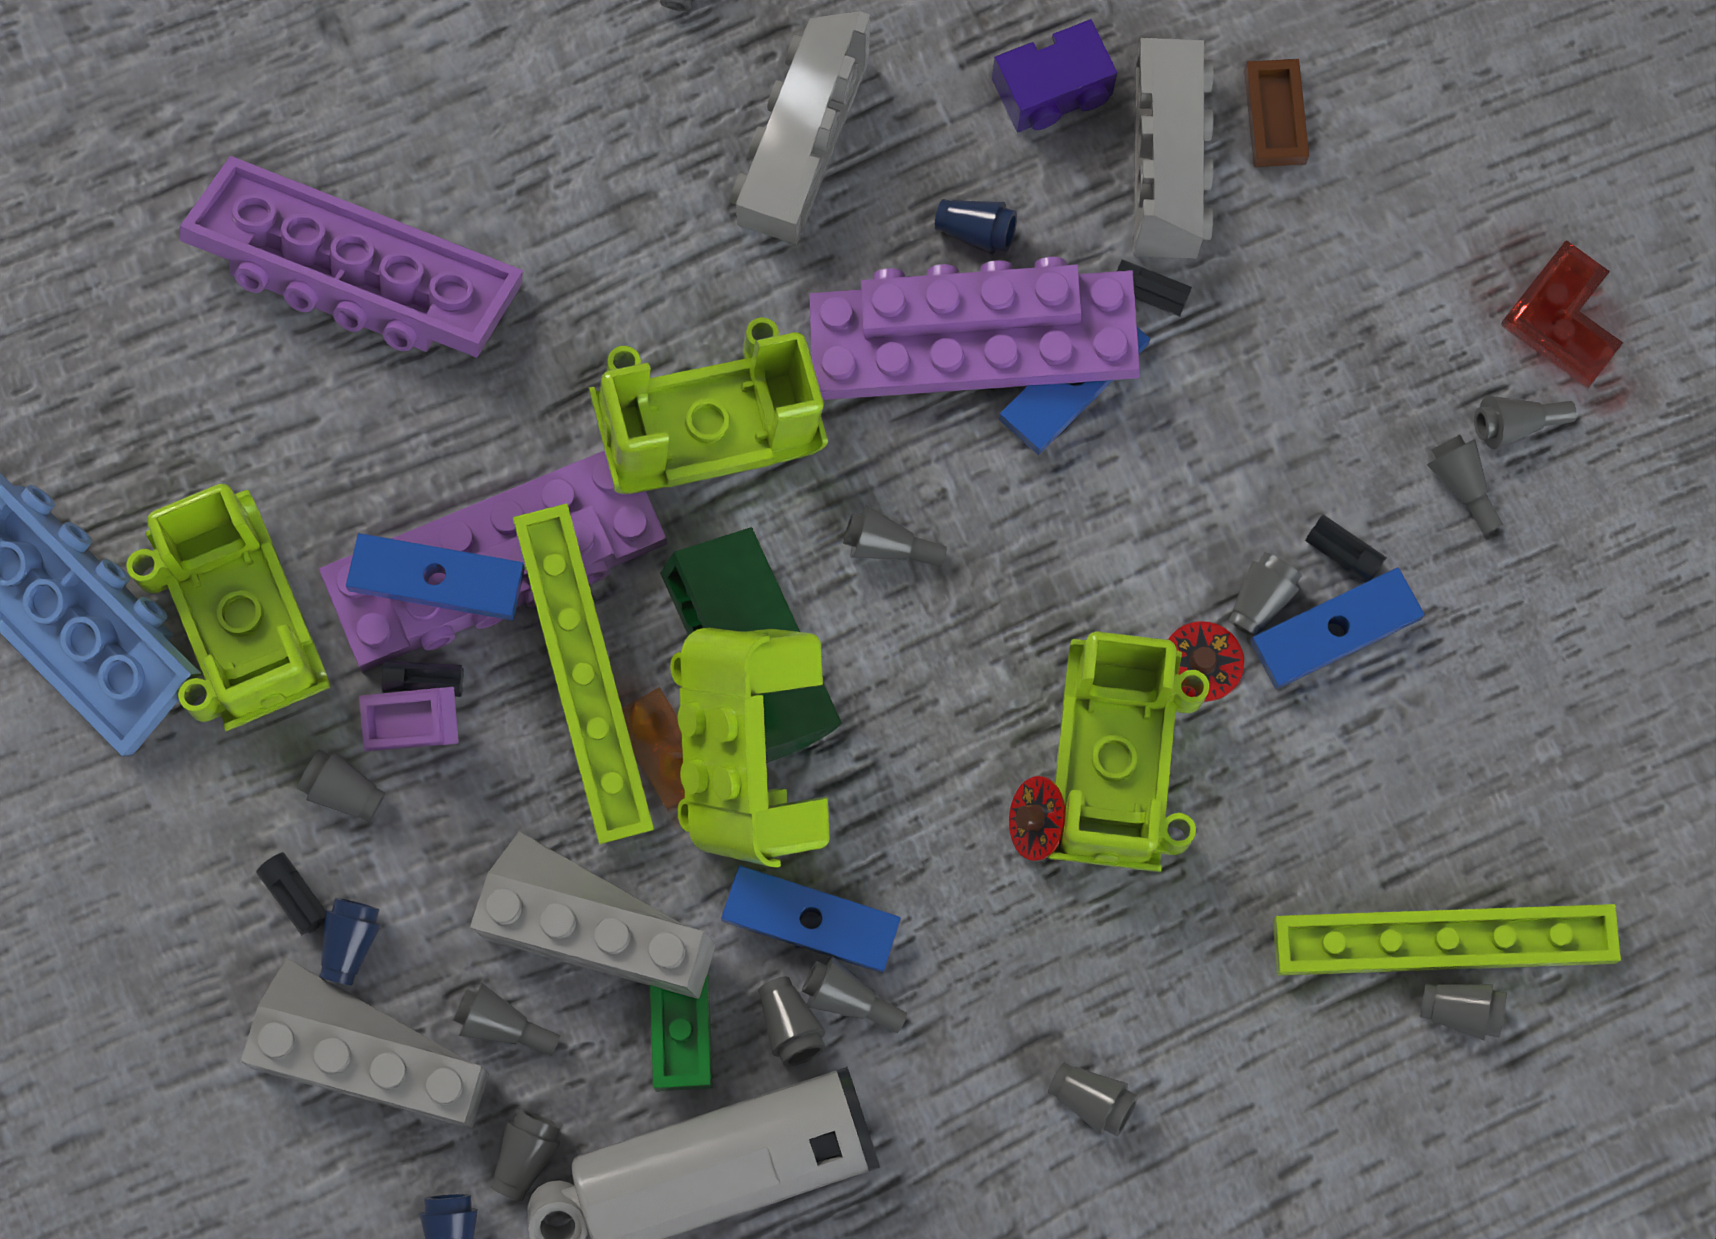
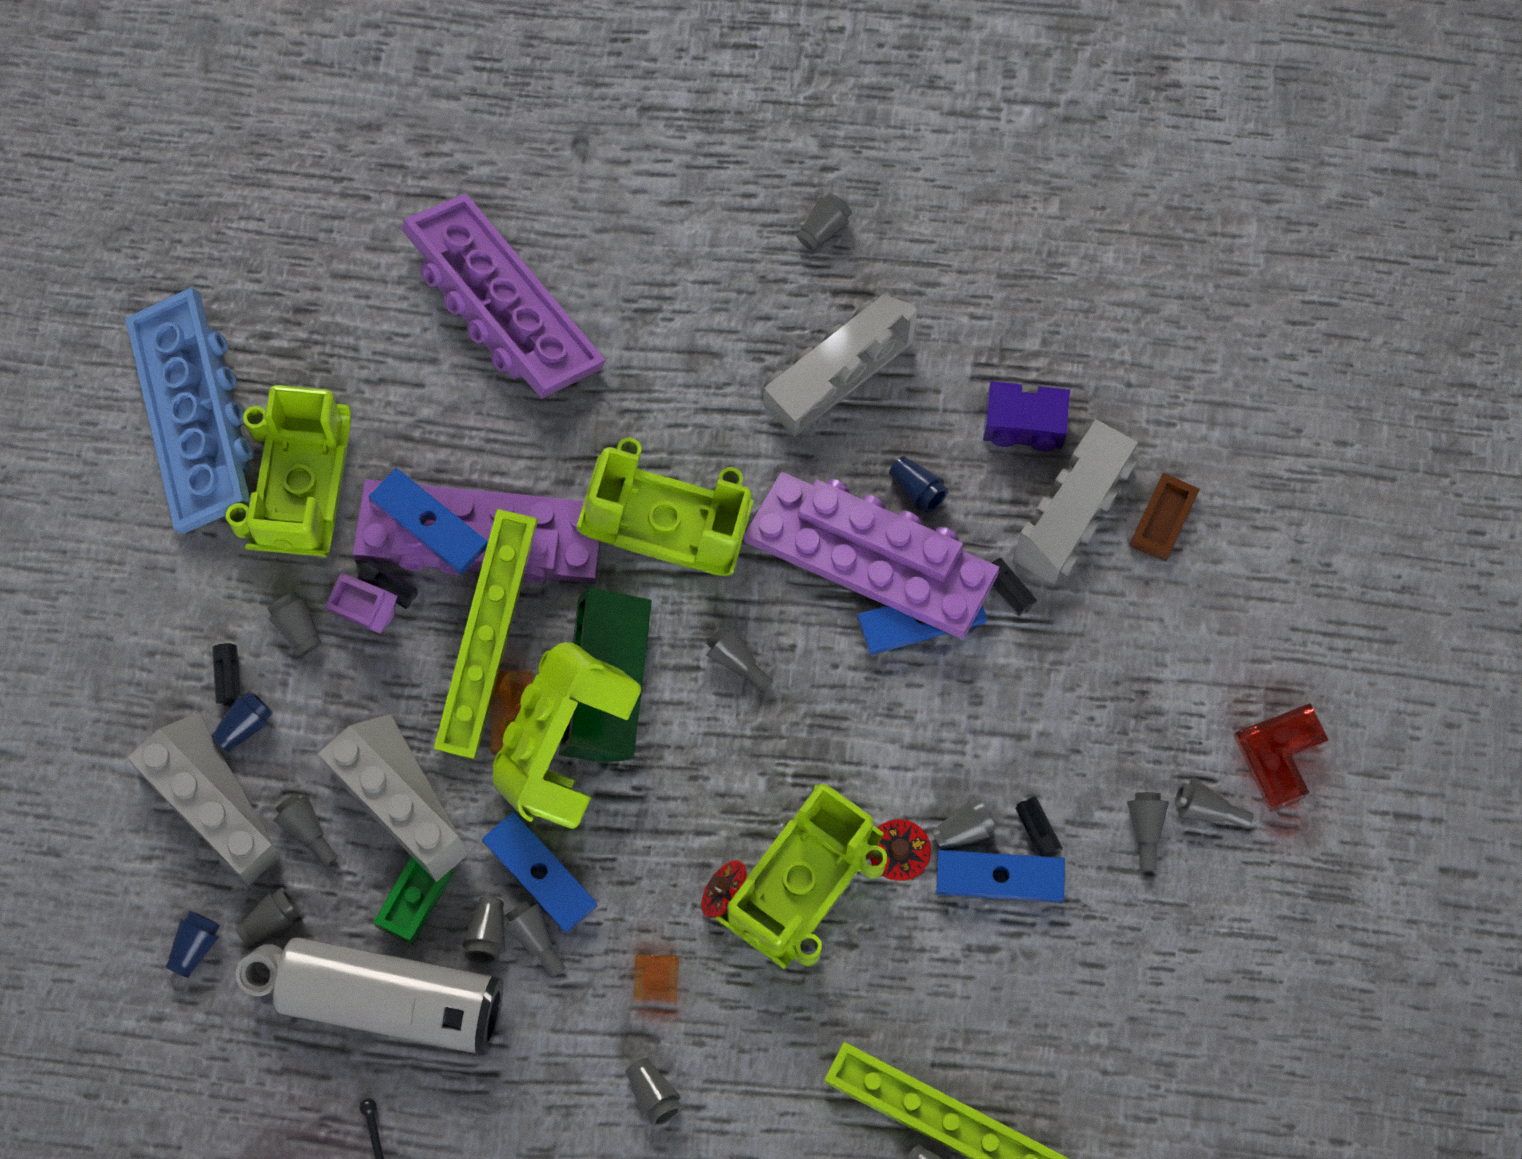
camera: 30 degrees right, 5 degrees down
none -> clear orange plate [633,955,679,1002]

